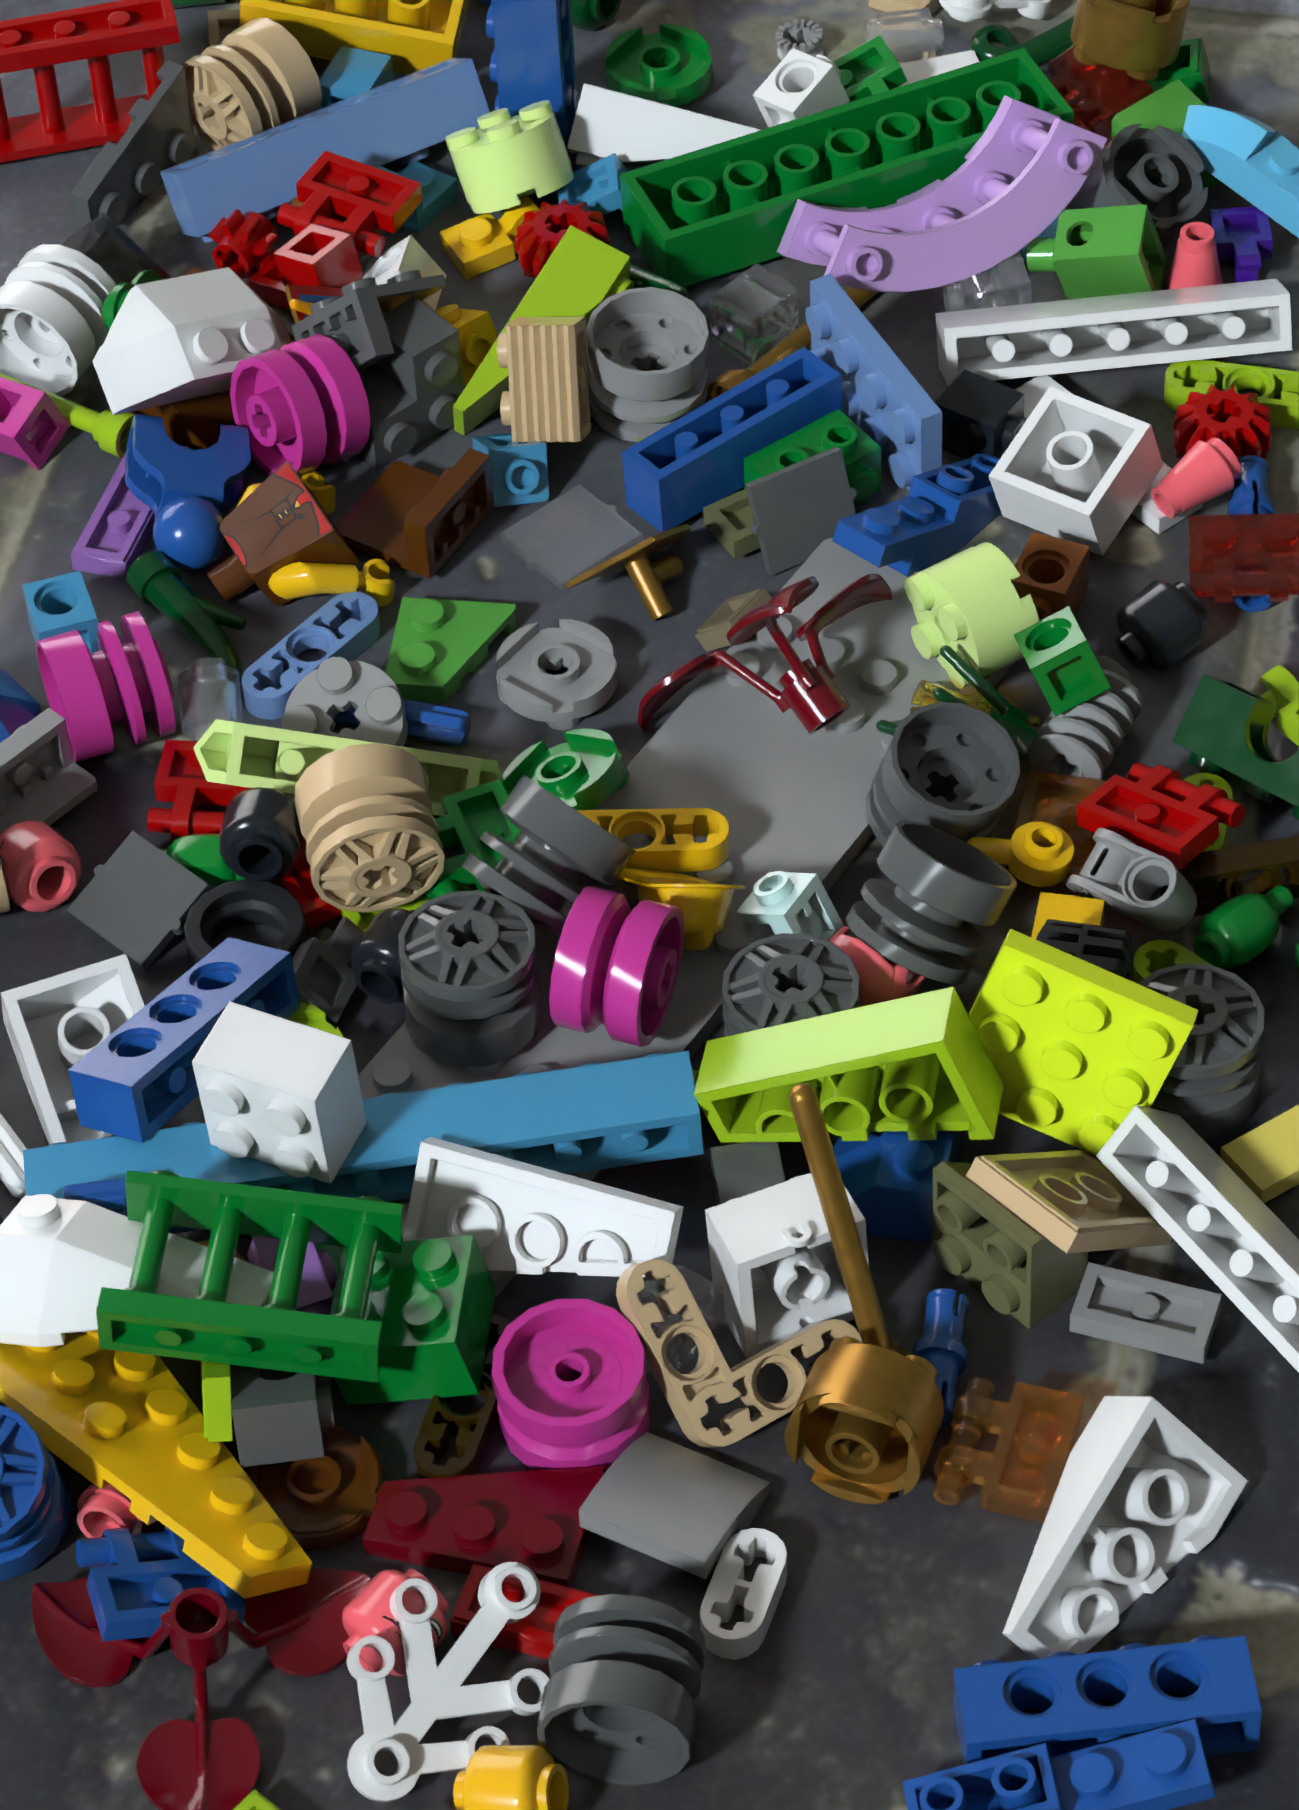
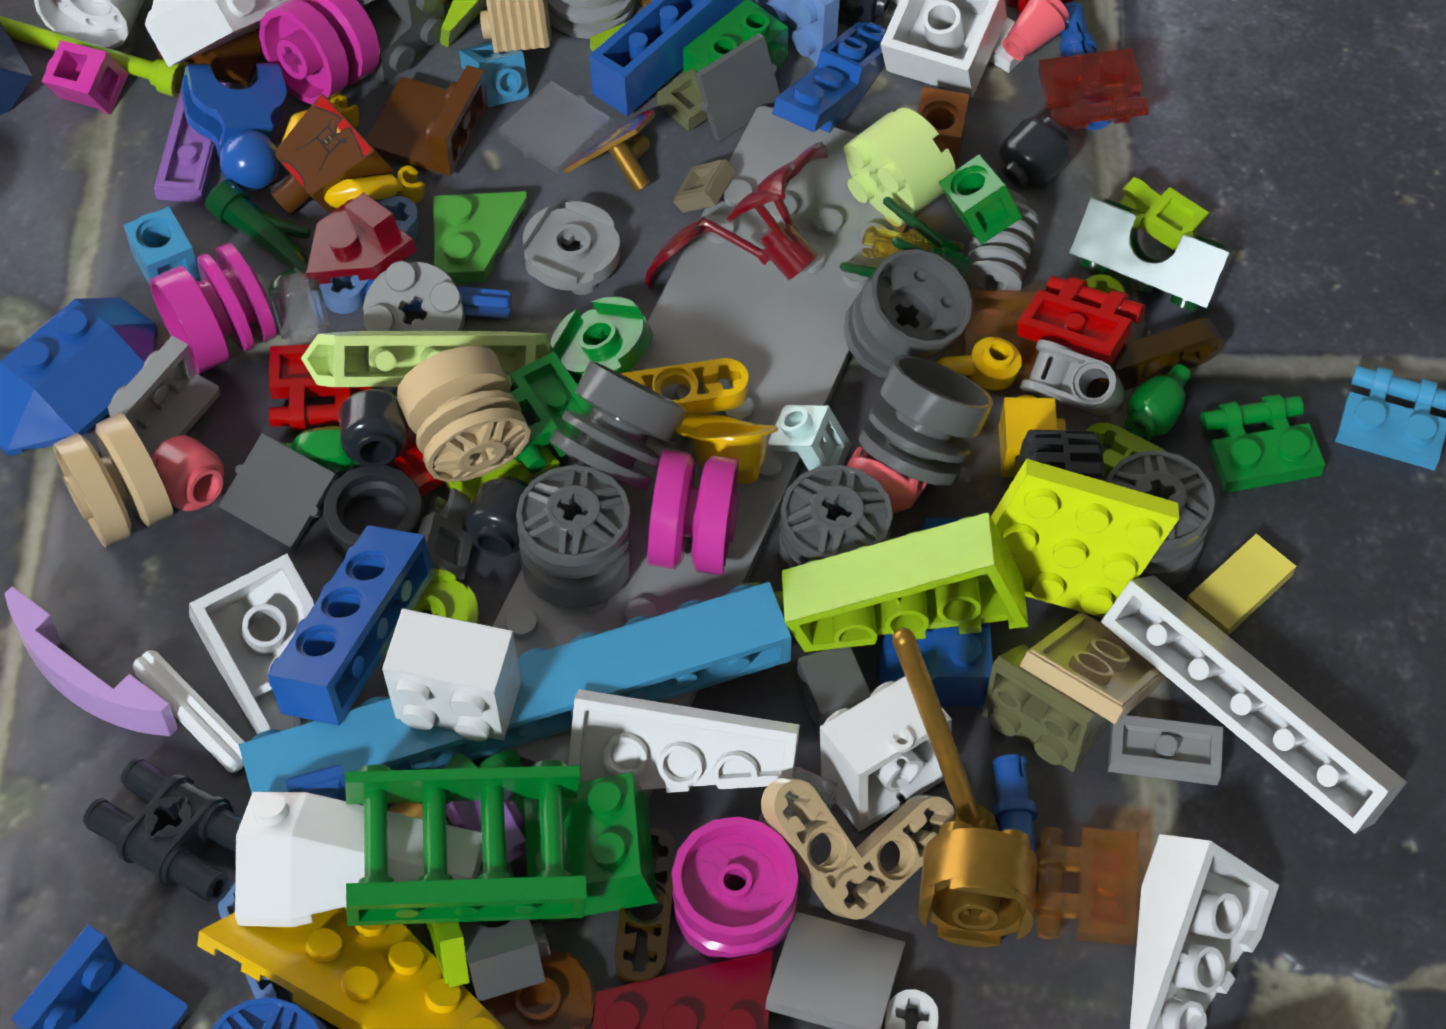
camera: 15 degrees left, 10 degrees up
none -> dark red plate [306,192,417,285]

